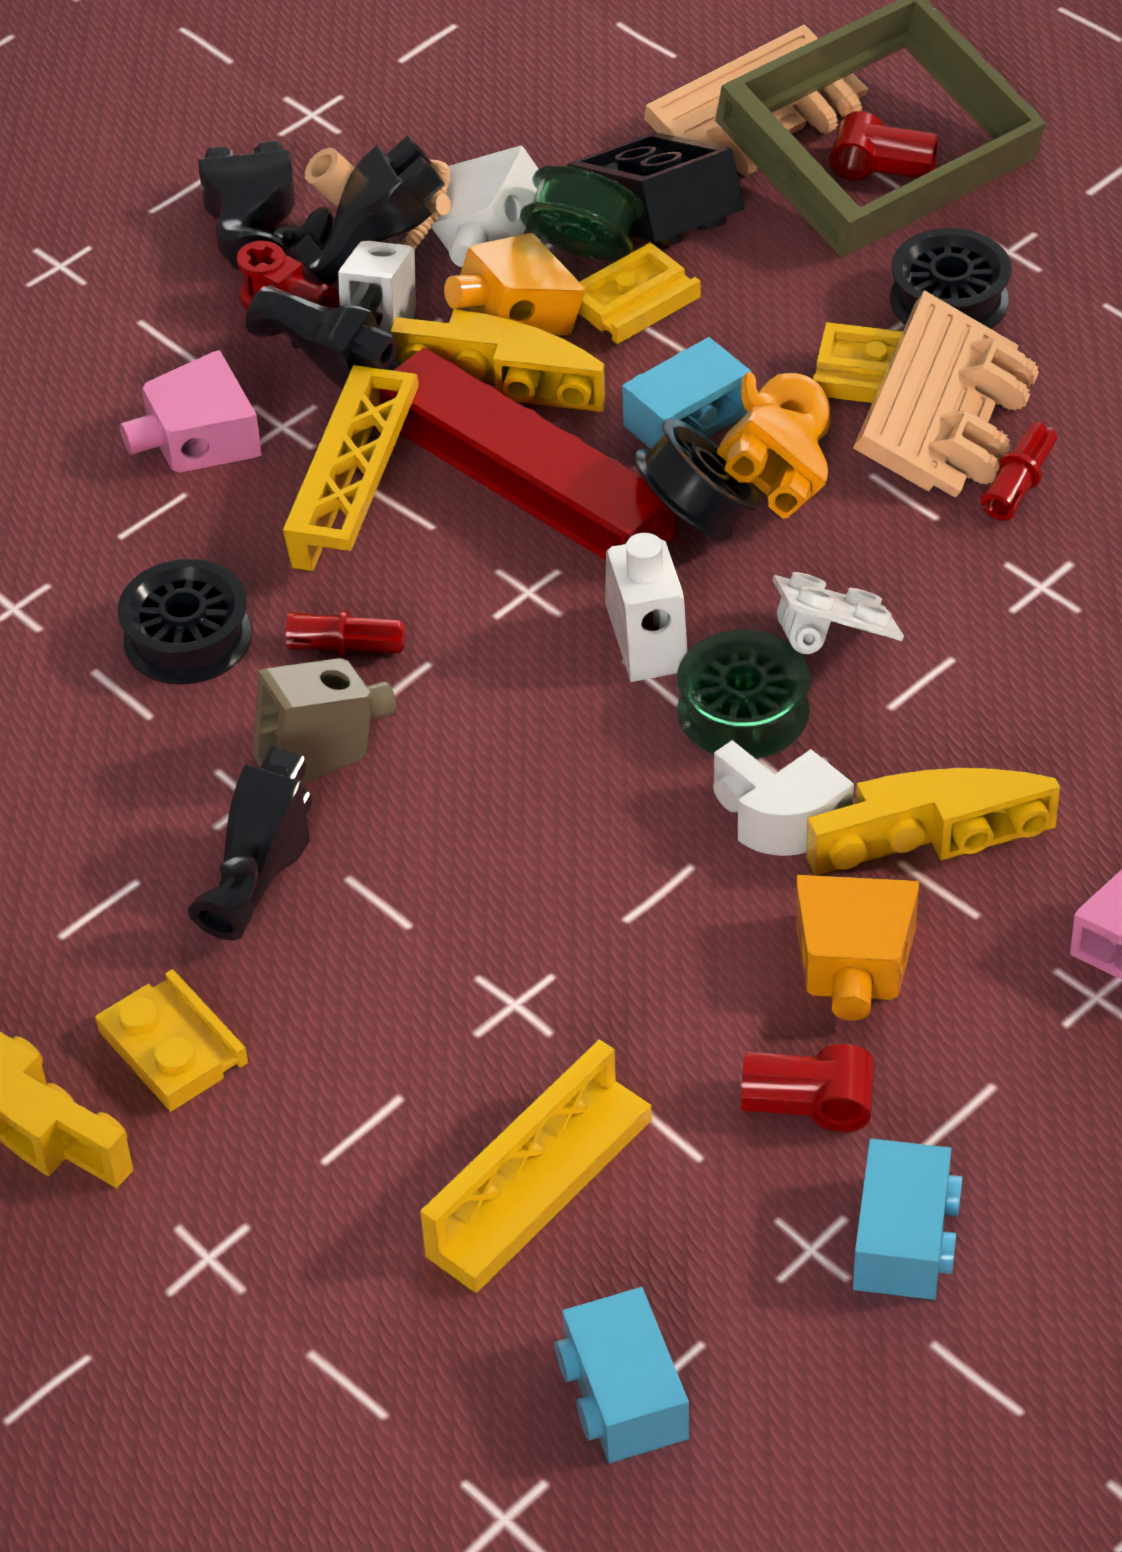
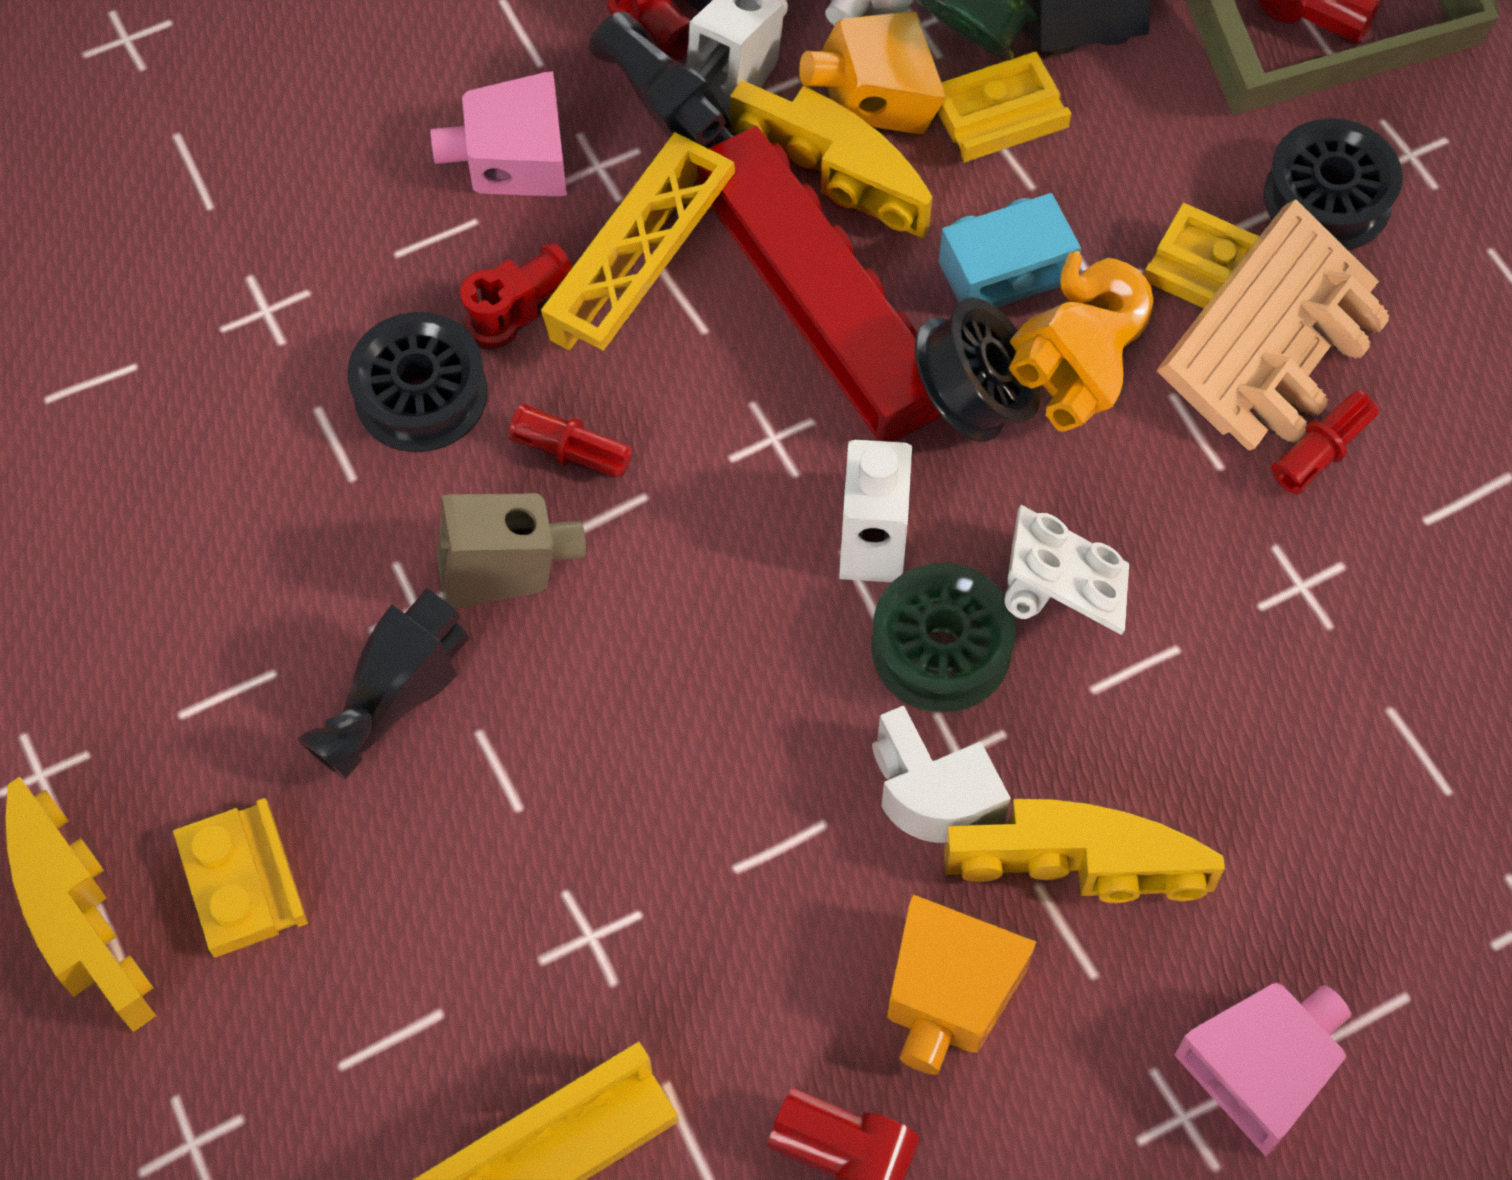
camera: 15 degrees right, 15 degrees up
none -> red connector [460,242,573,348]

